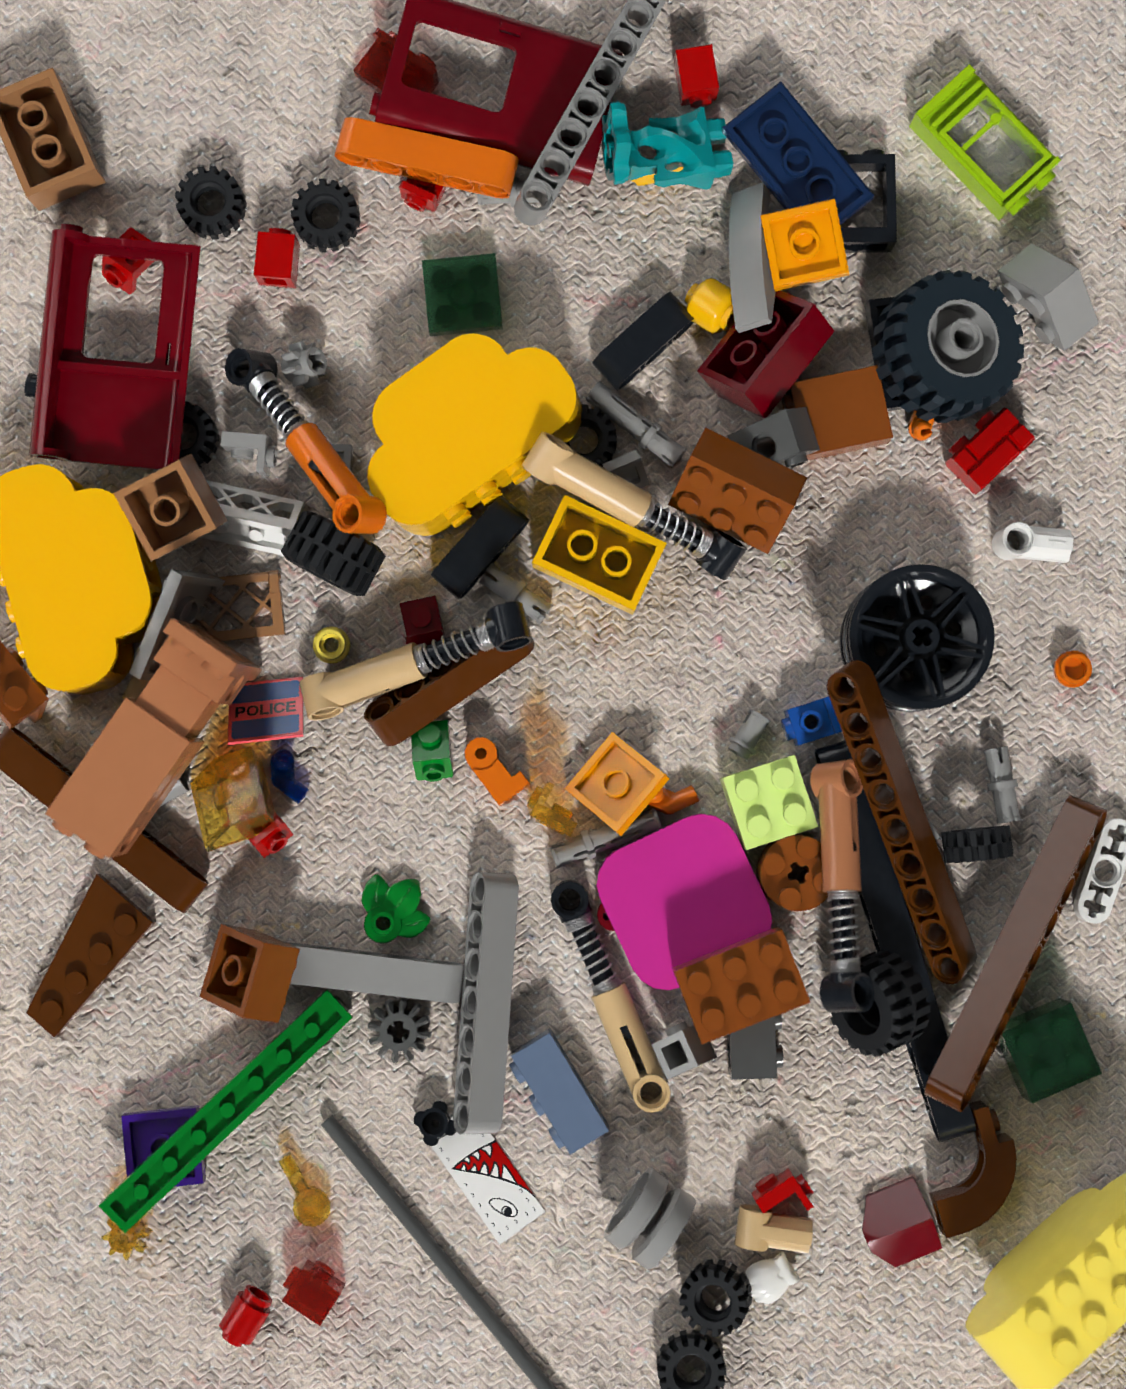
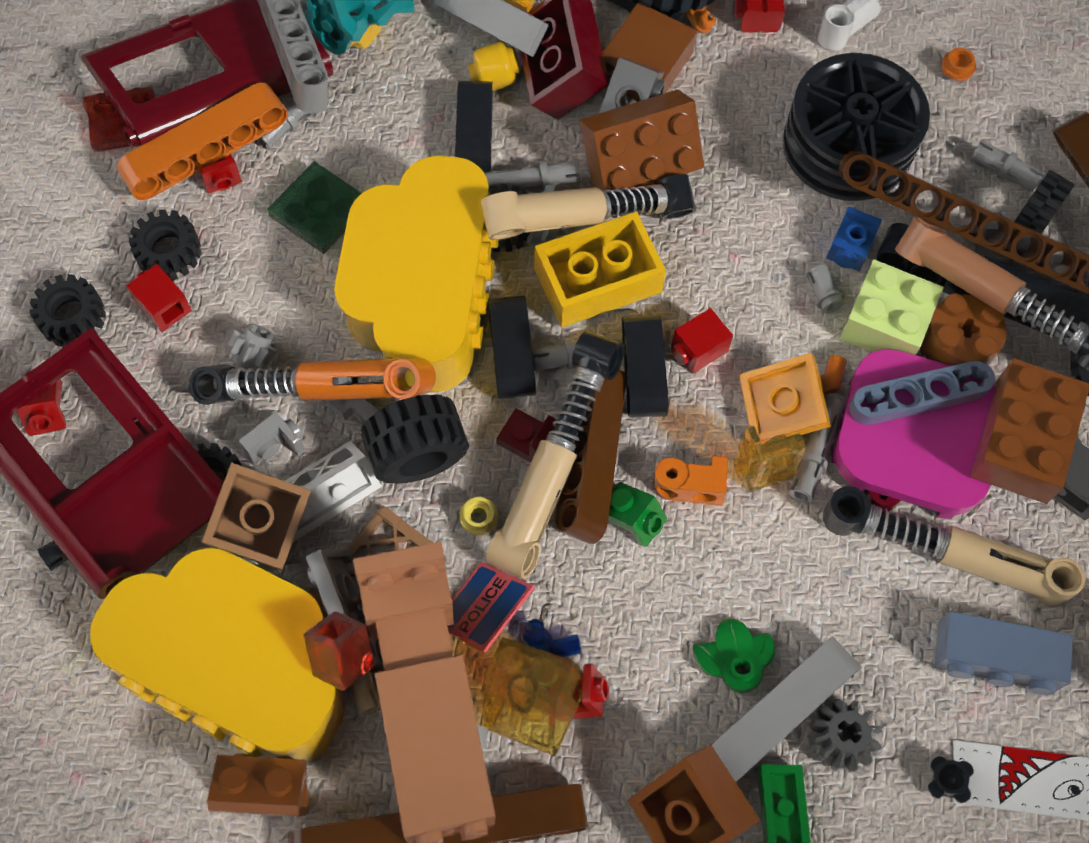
camera: 55 degrees left, 20 degrees down
light grey beam [453,872,519,1134] -> none
light grey brick [652,1021,717,1080] -> none
none -> clear red brick [303,611,374,691]
none -> black beam [622,315,668,418]
none -> red brick [671,308,733,374]
none -> sand blue beam [849,361,995,425]

